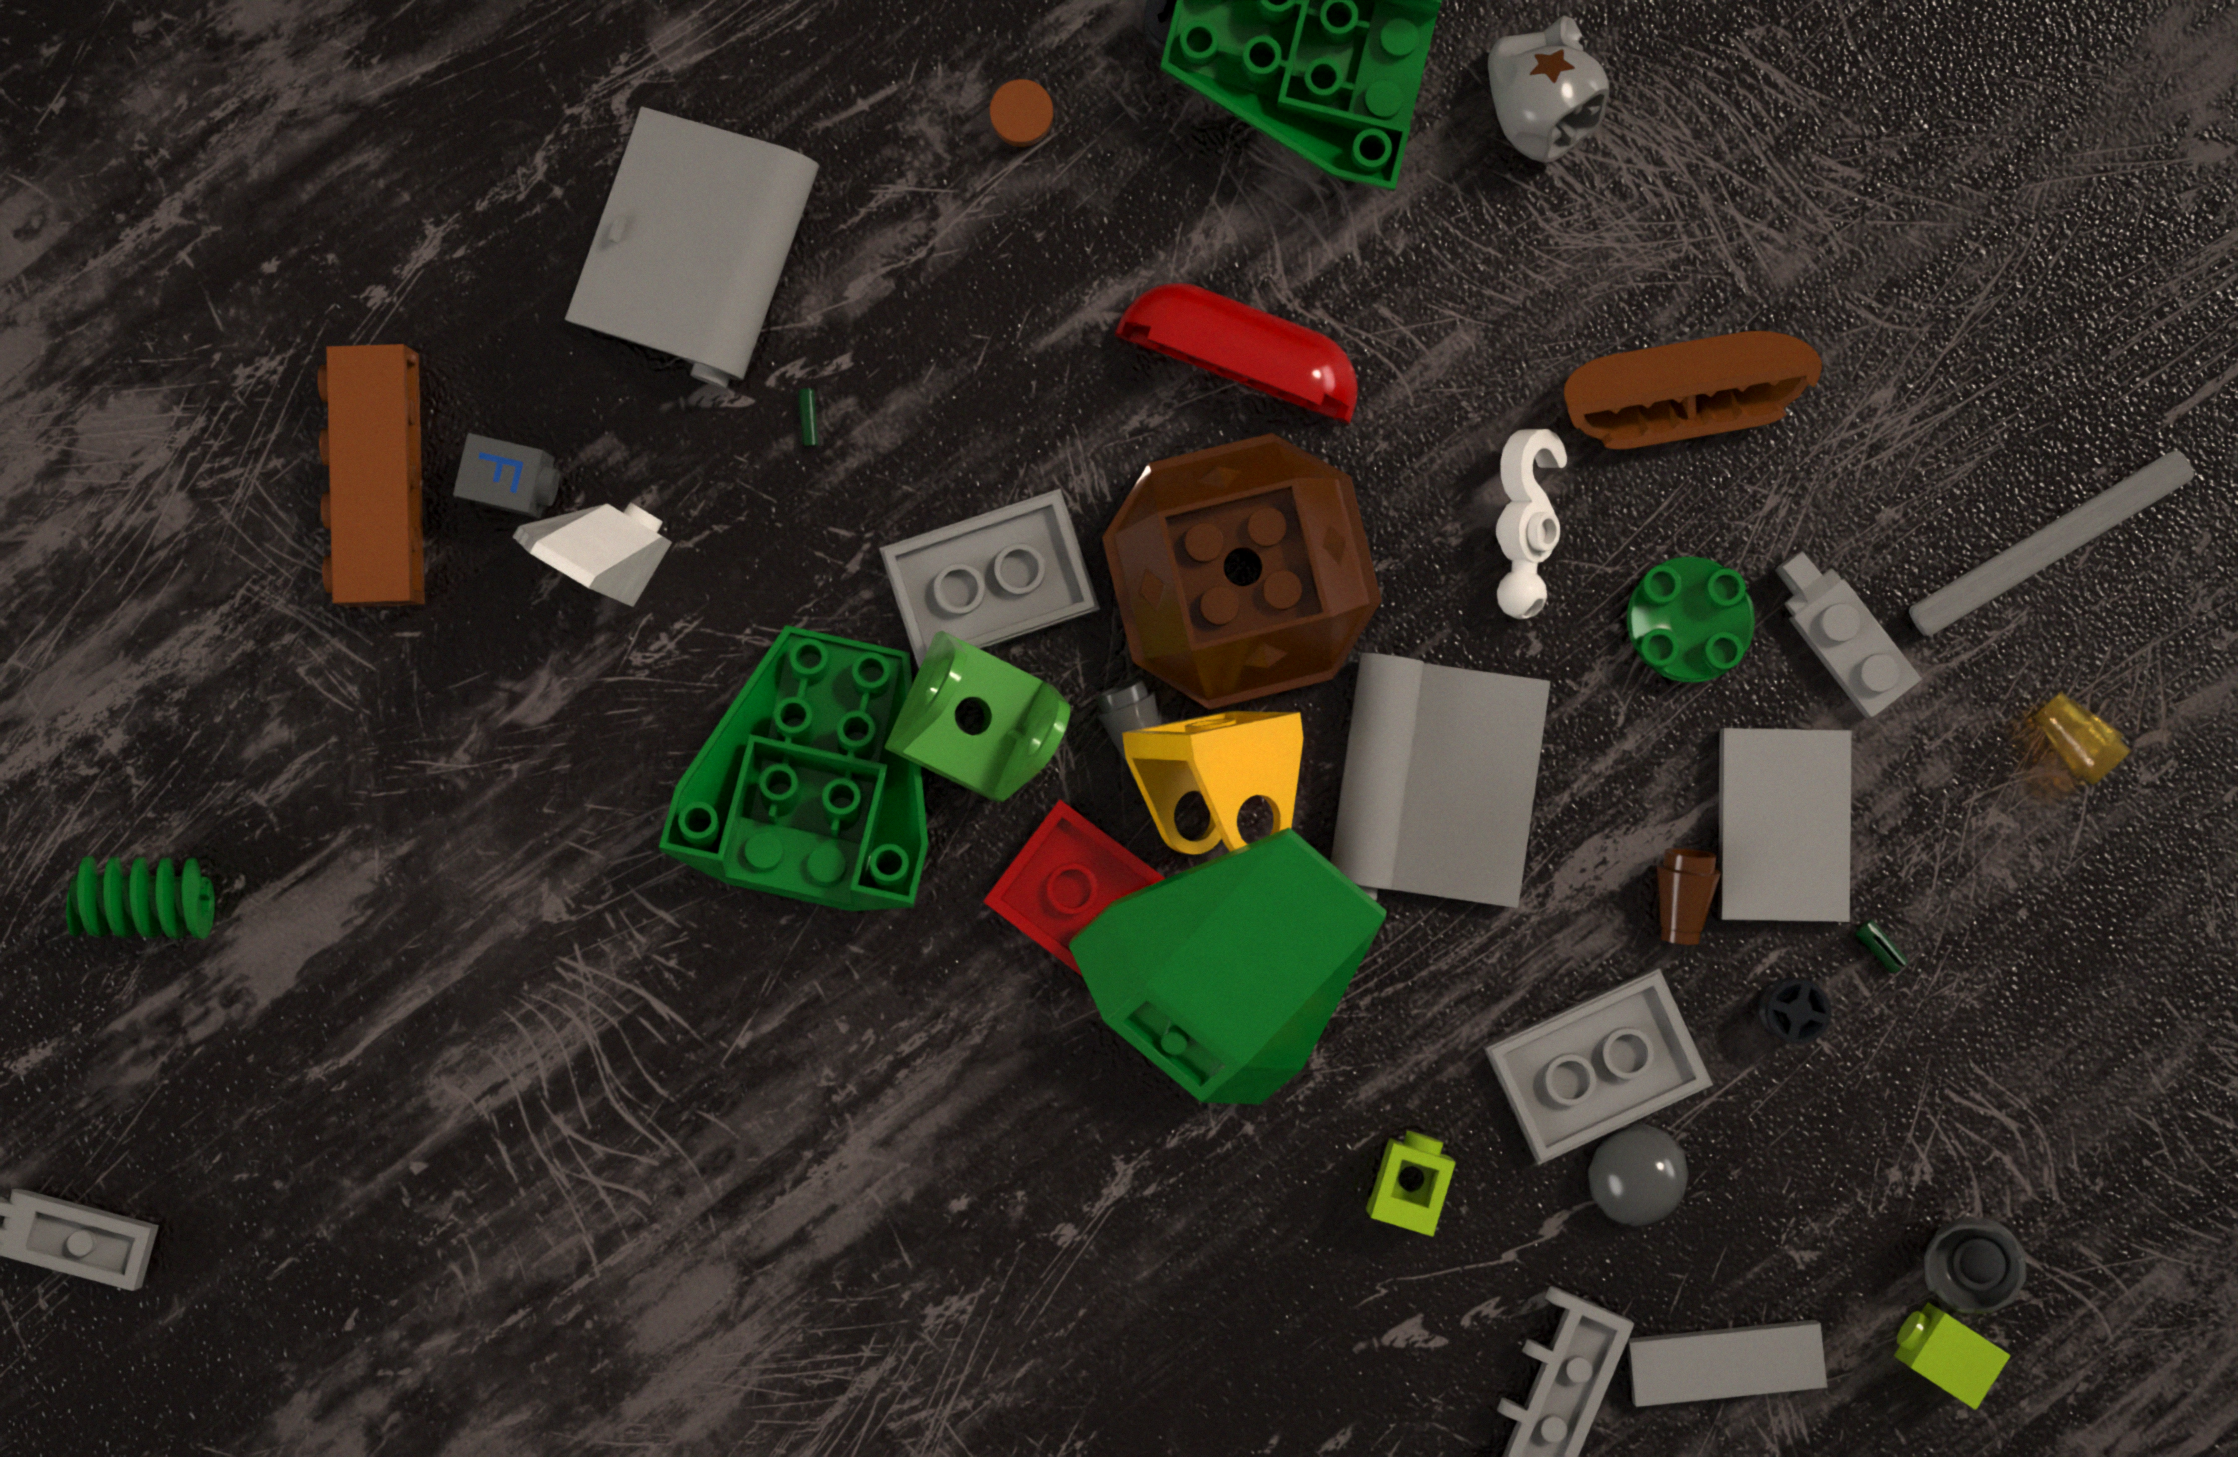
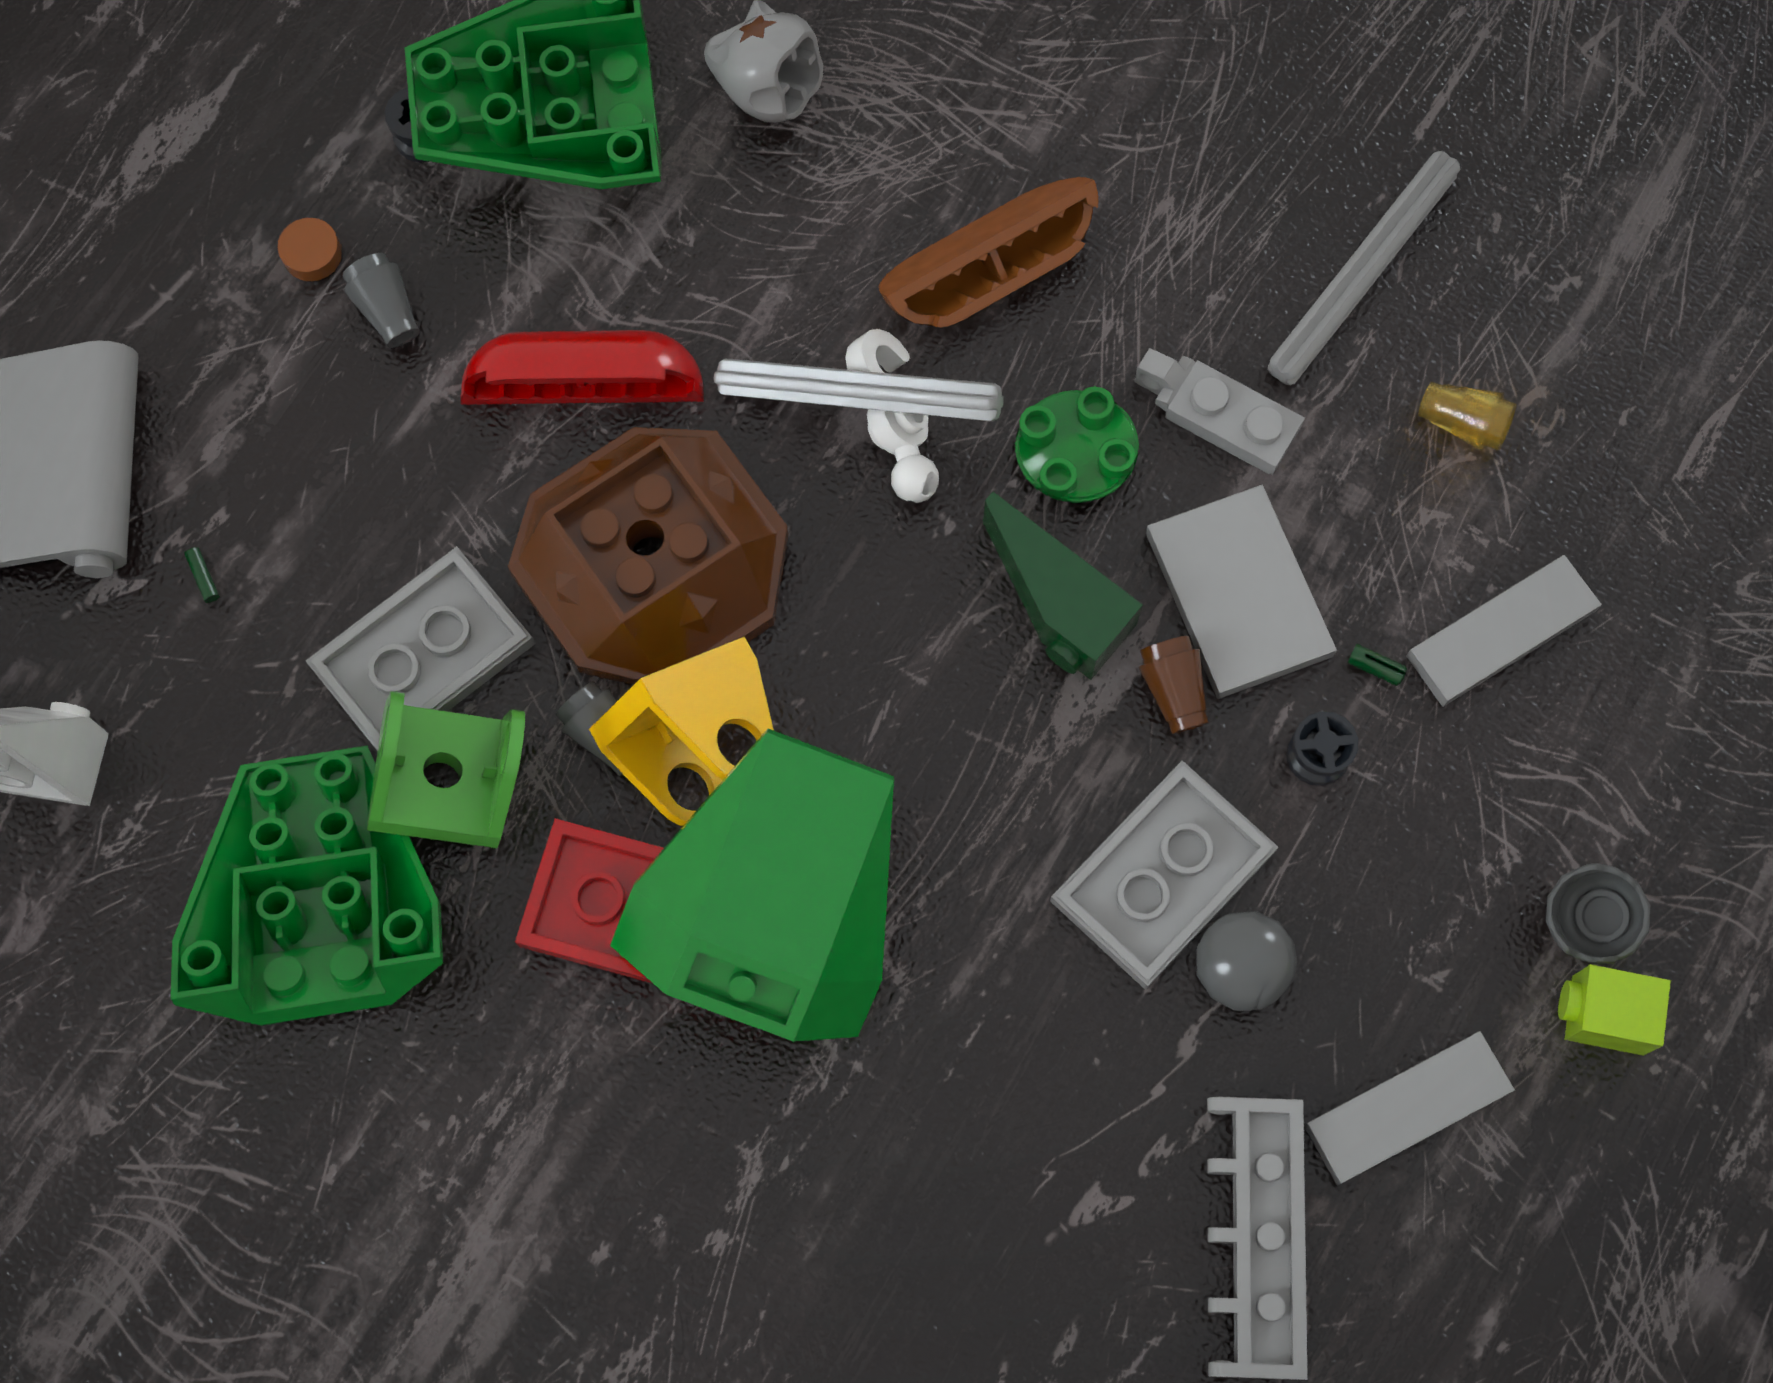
camera: 20 degrees left, 15 degrees down
light grey door [1330,653,1551,908] -> none
lime brick [1366,1131,1456,1237] -> none
none -> dark grey cone [343,253,420,348]
none -> axle [714,358,1004,422]
none -> dark green slope [983,492,1143,680]
none -> light grey tile [1406,555,1602,707]

